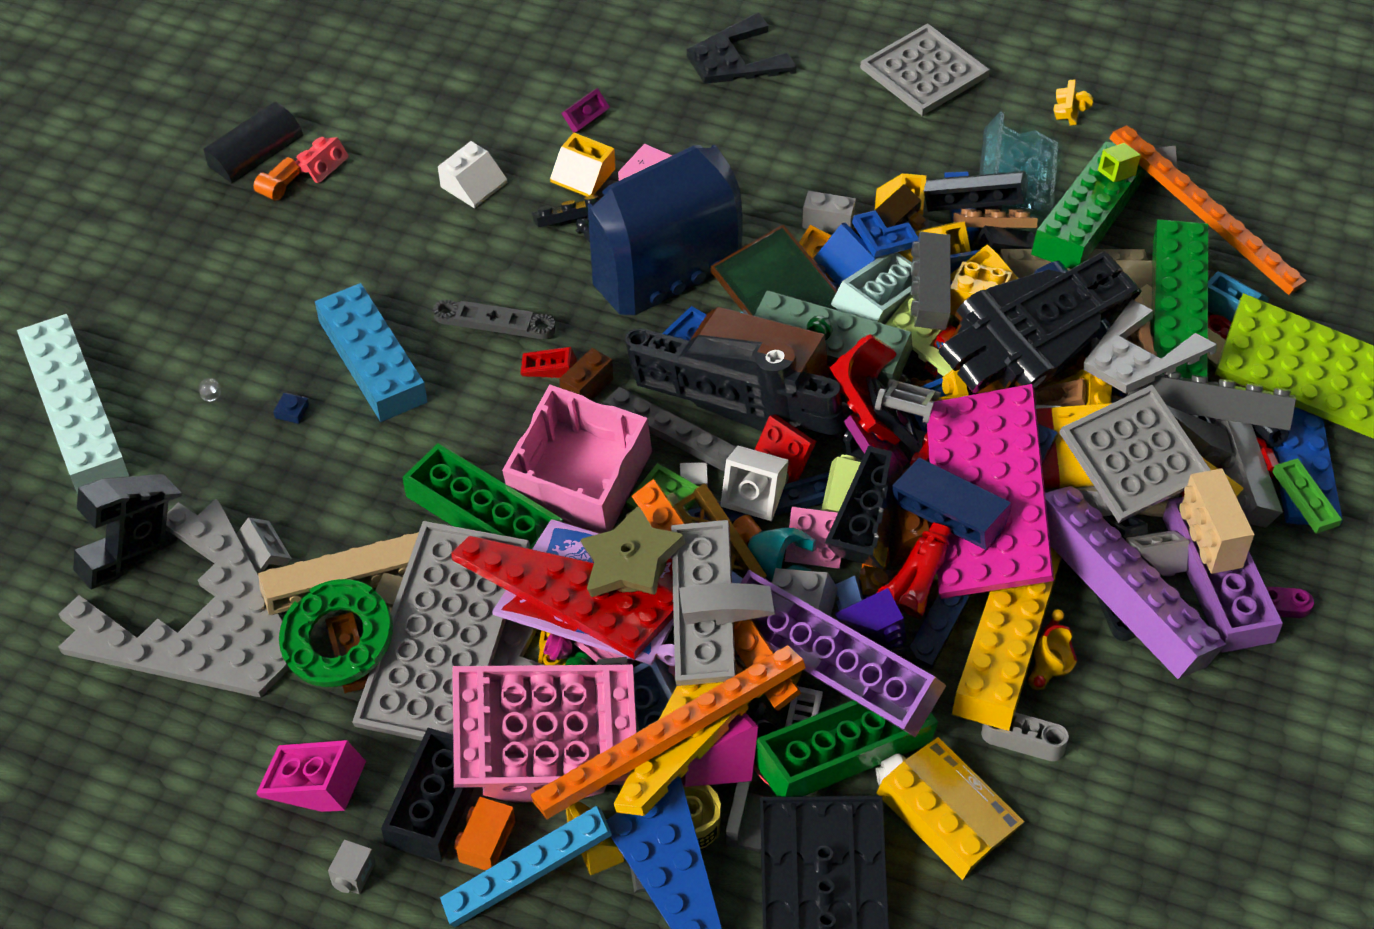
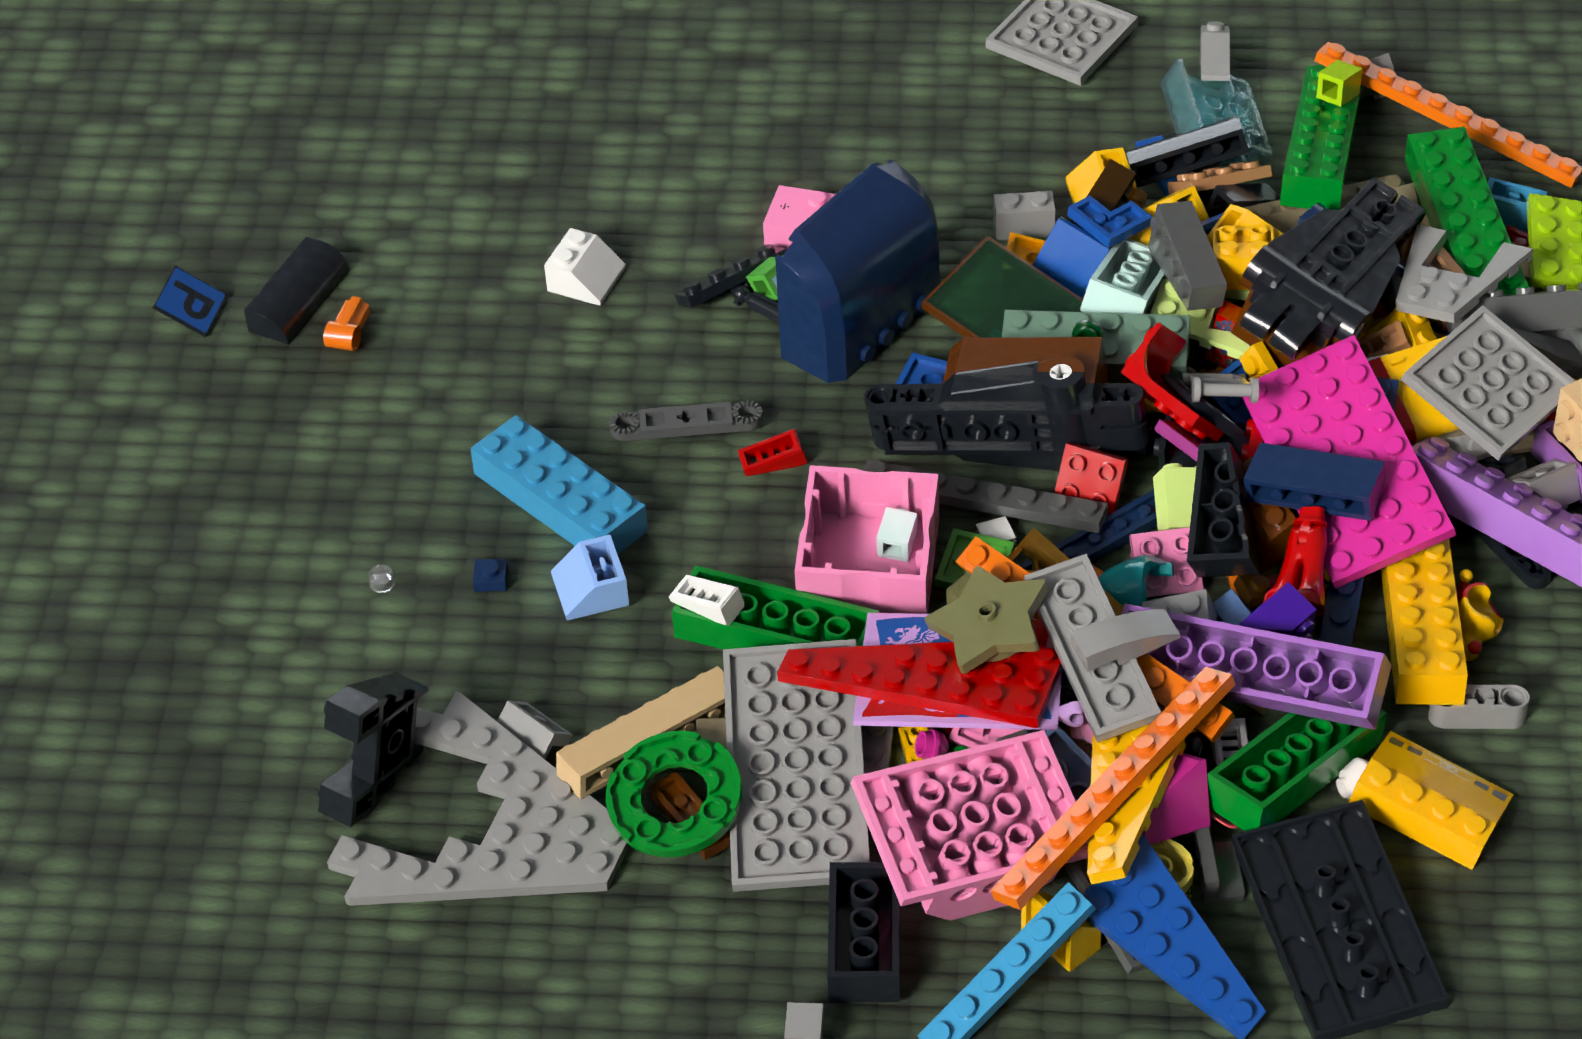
camera: 15 degrees left, 5 degrees down
light aqua brick [17,314,129,495] -> none
dark pink slope [256,740,366,812] -> none
coral bracket [295,137,349,183] -> none
orange brick [454,797,516,871] -> none
slope [550,133,615,196] -> none
reddish brown brick [559,348,613,401] -> none
magenta plate [561,88,610,133] -> none
black wing [687,12,797,84] -> none
white slope [721,446,789,521] -> none
yellow hips [1054,80,1093,125] -> none
none -> blue piece [152,266,227,337]
none -> light blue slope [551,535,629,621]
none -> white slope [669,575,744,626]
none -> light aqua brick [876,507,918,562]
none -> light grey slope [1200,21,1230,81]

